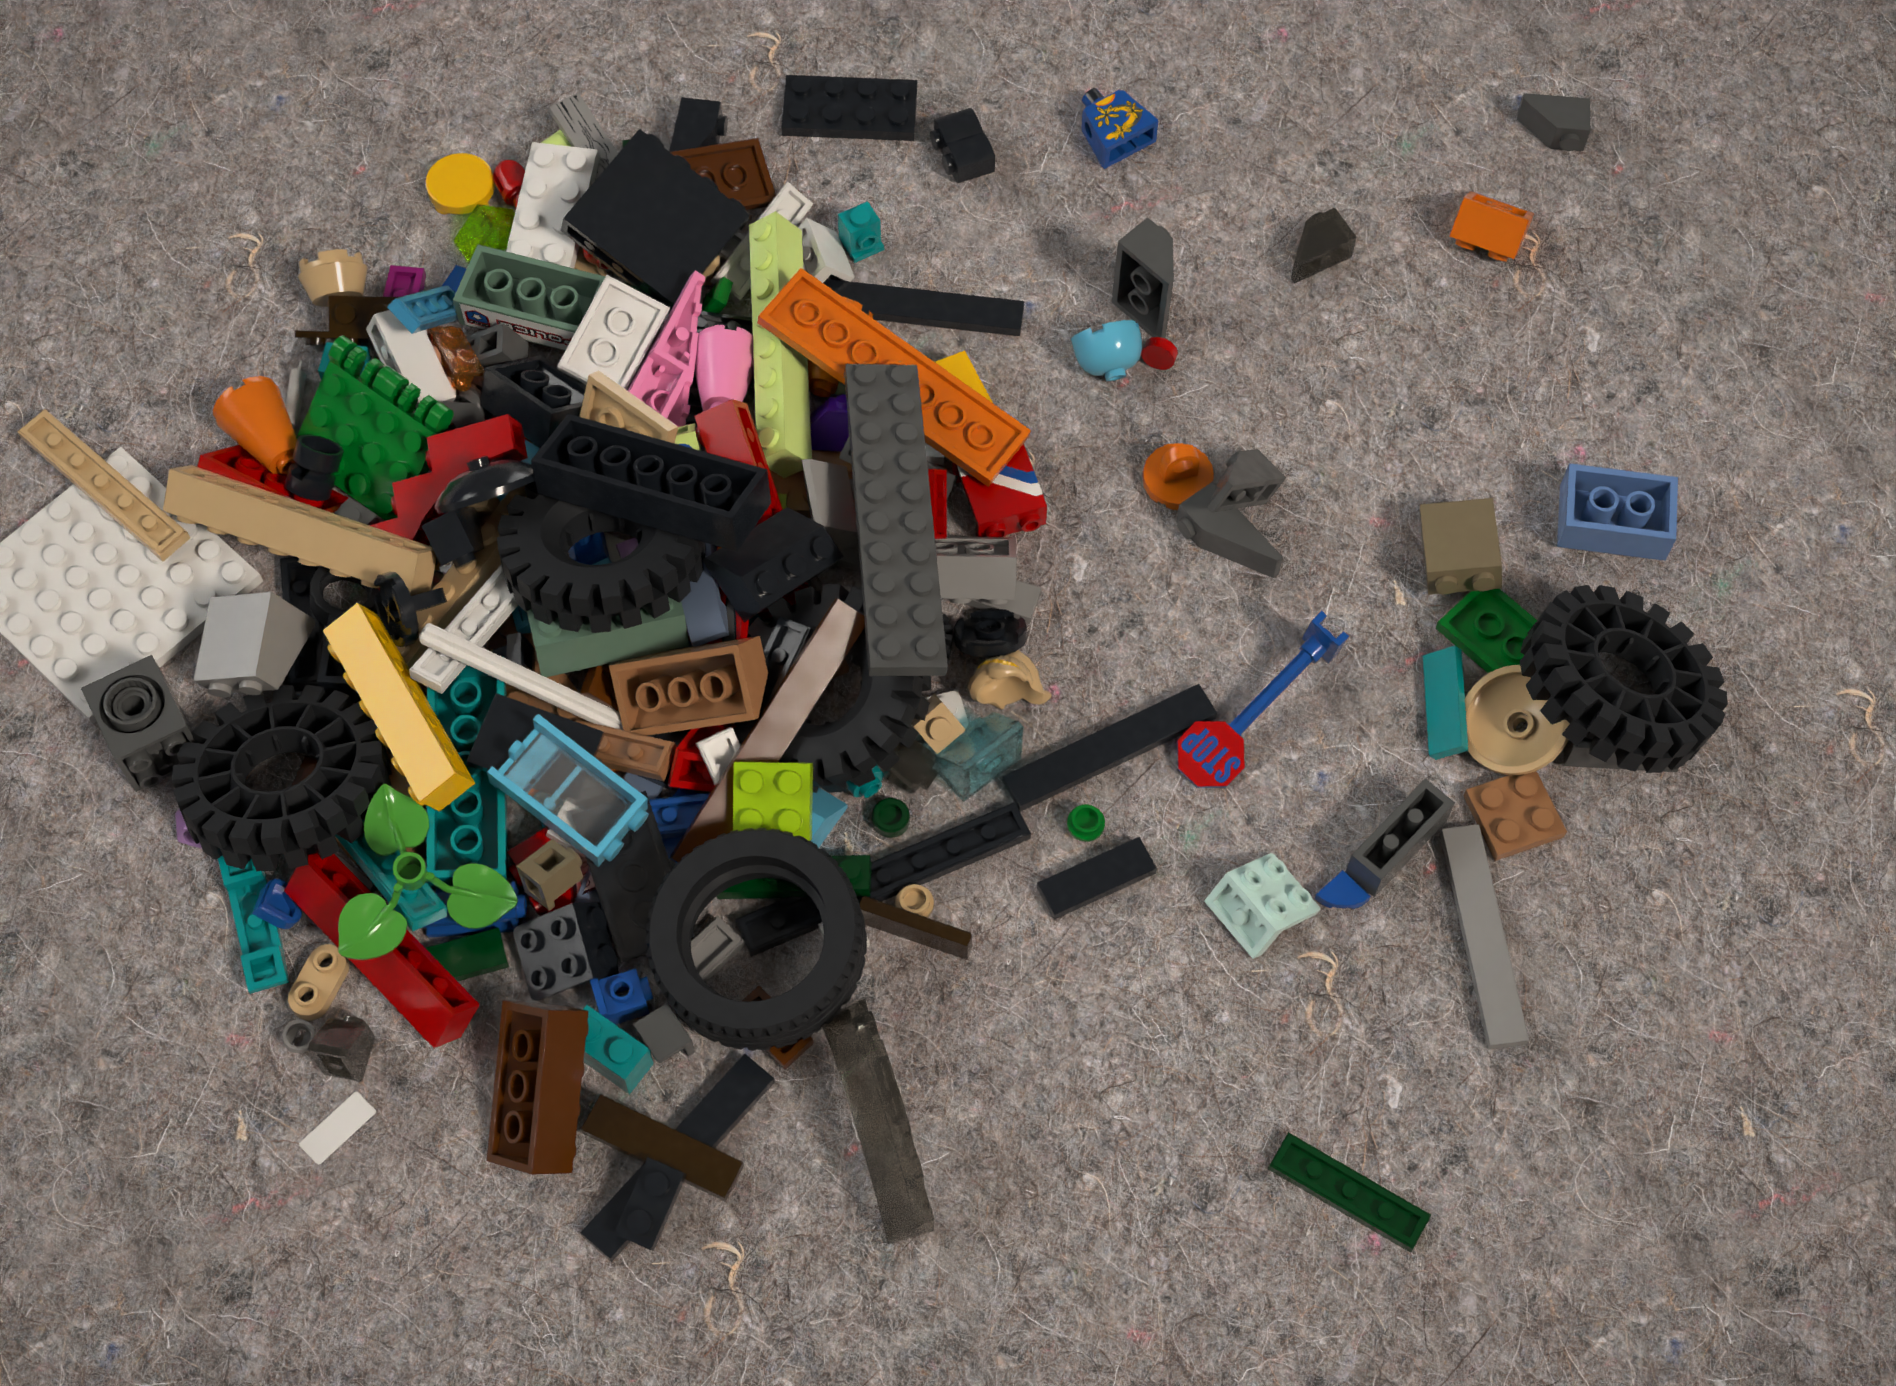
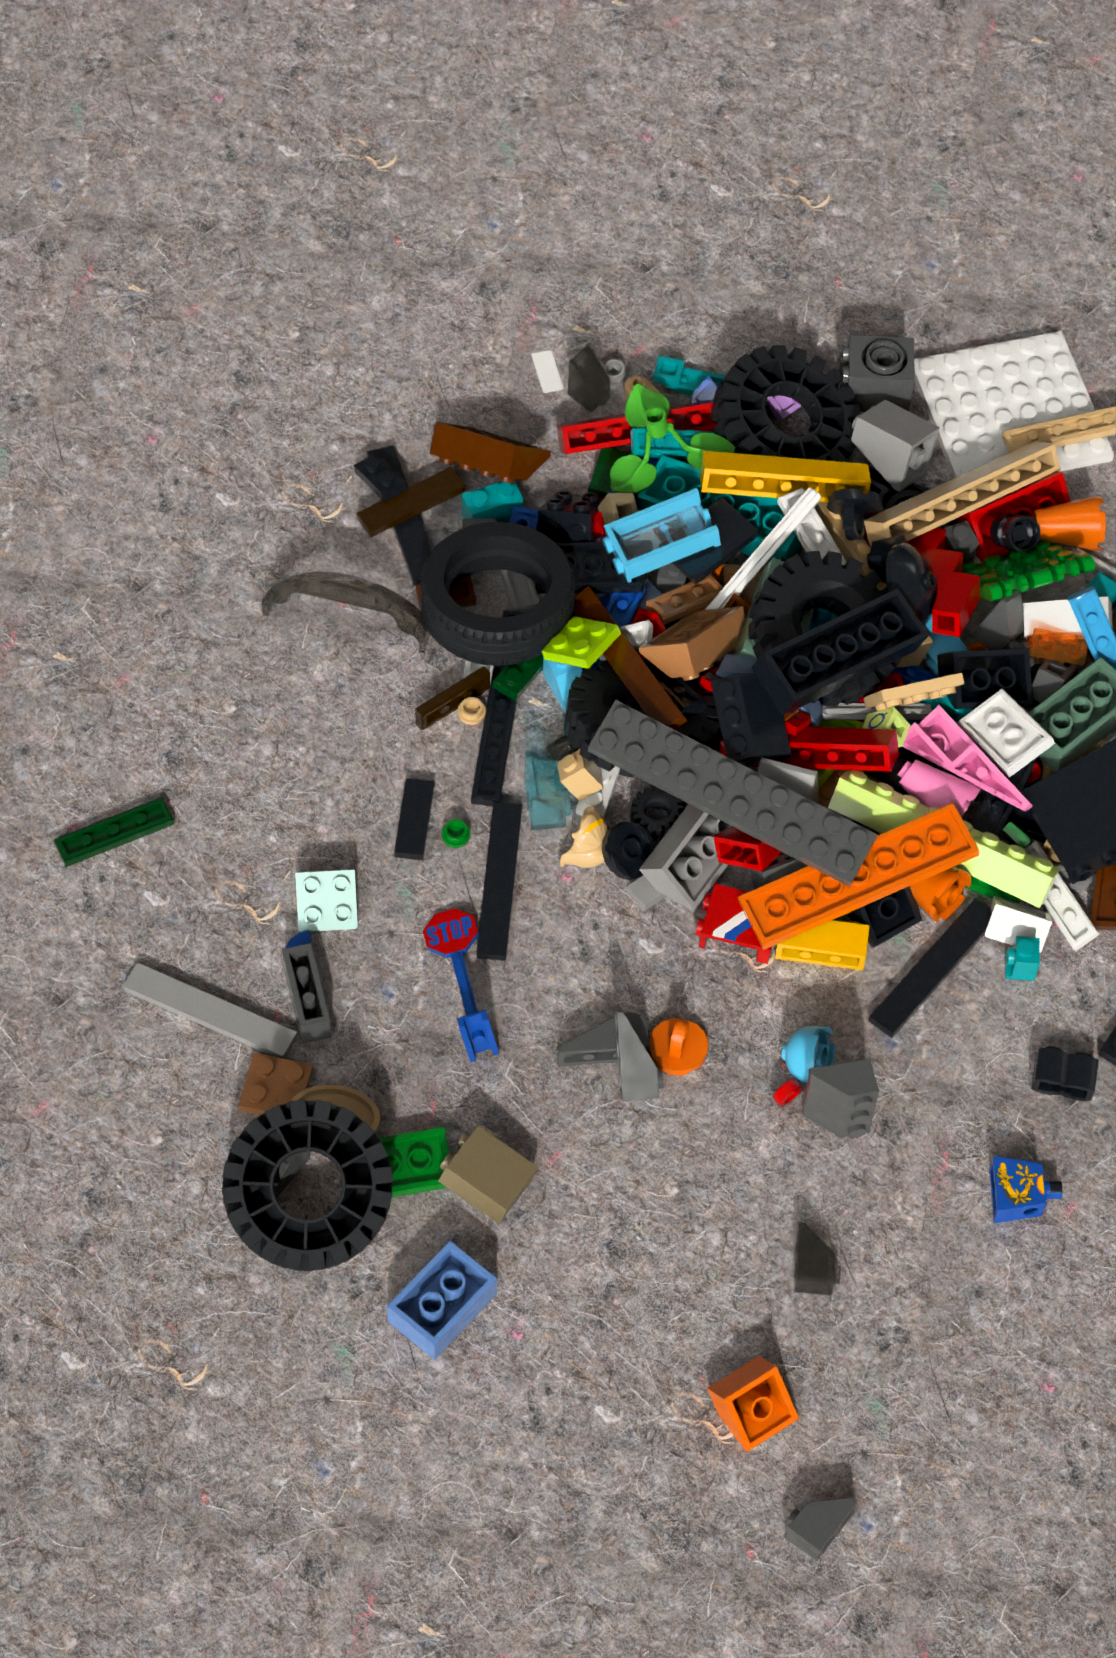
camera: 120 degrees right, 5 degrees down
dark green tile [872,798,910,838] -> none
teal tile [1423,645,1469,760] -> none

